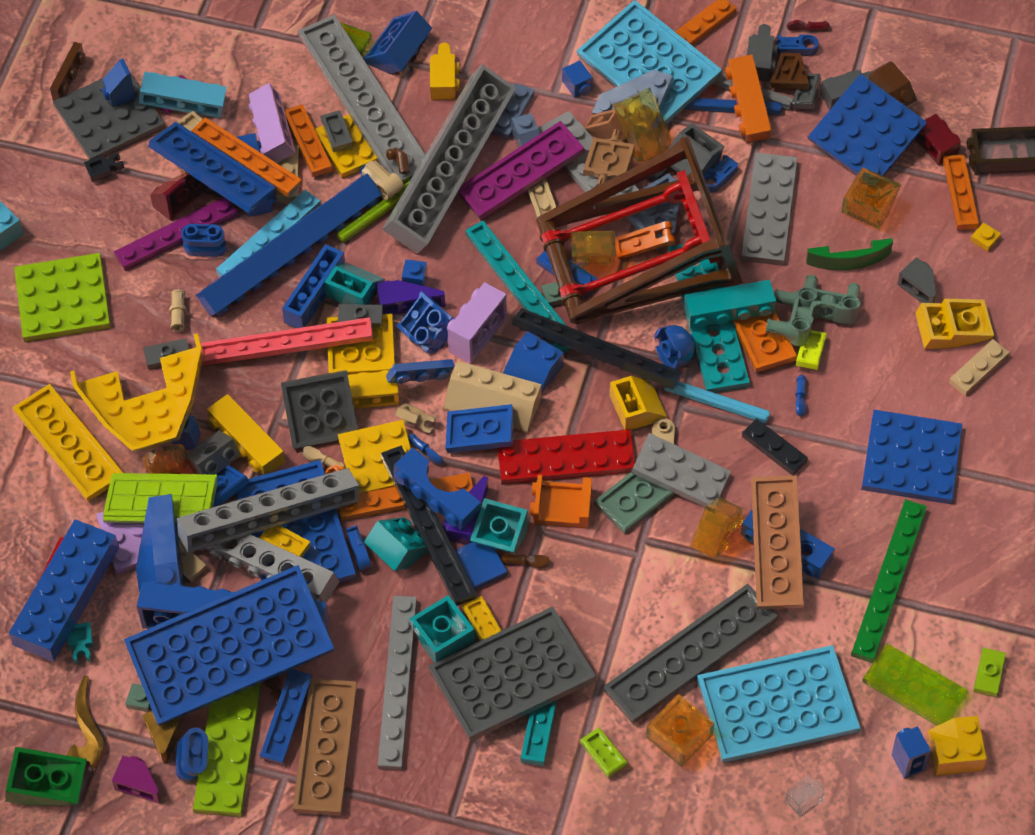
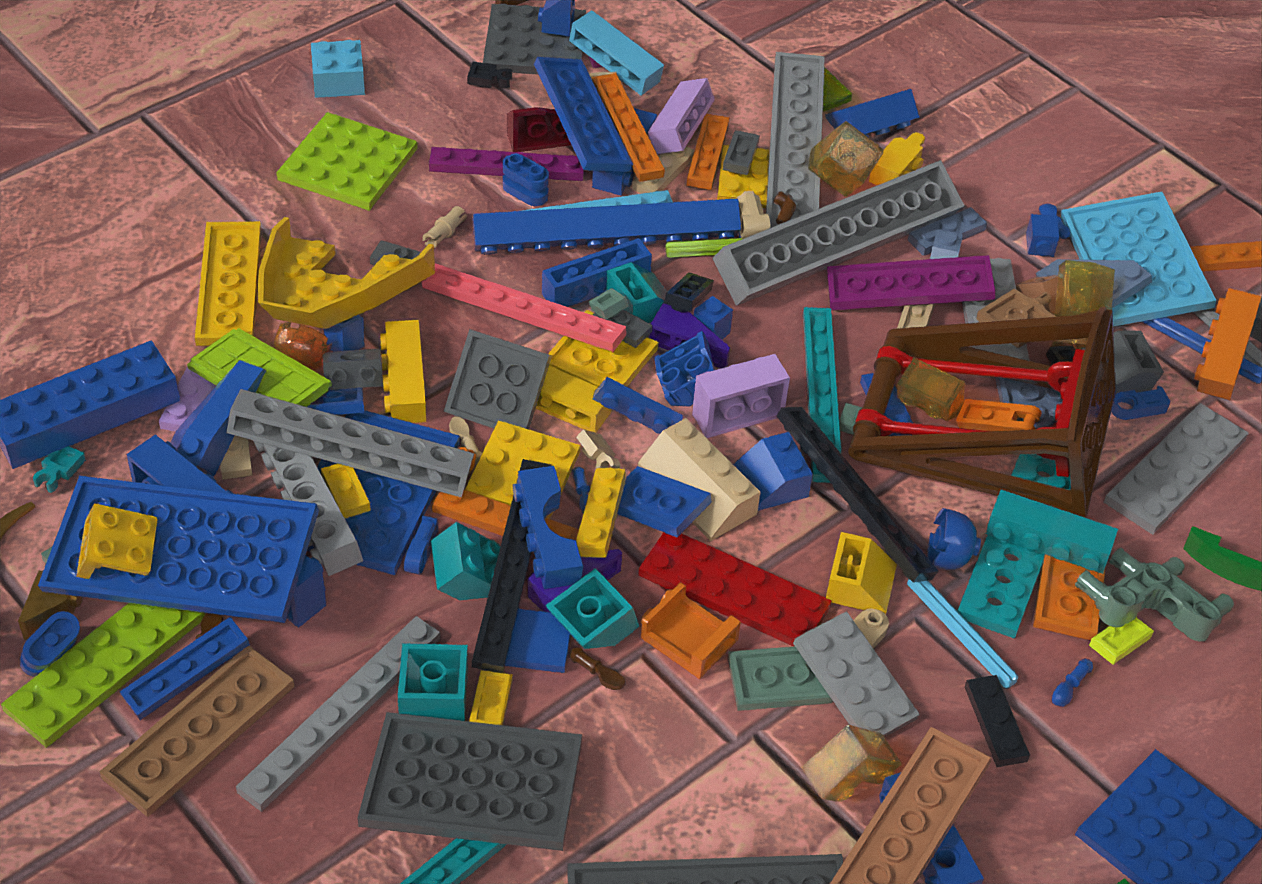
camera: 30 degrees right, 10 degrees down
none -> yellow bracket [76,503,158,579]
none -> yellow plate [576,468,626,558]
none -> sand green plate [589,288,628,320]
none -> black plate [664,272,714,312]
none -> clear yellow slope [808,121,884,197]
none -> blue piece [1039,203,1070,239]

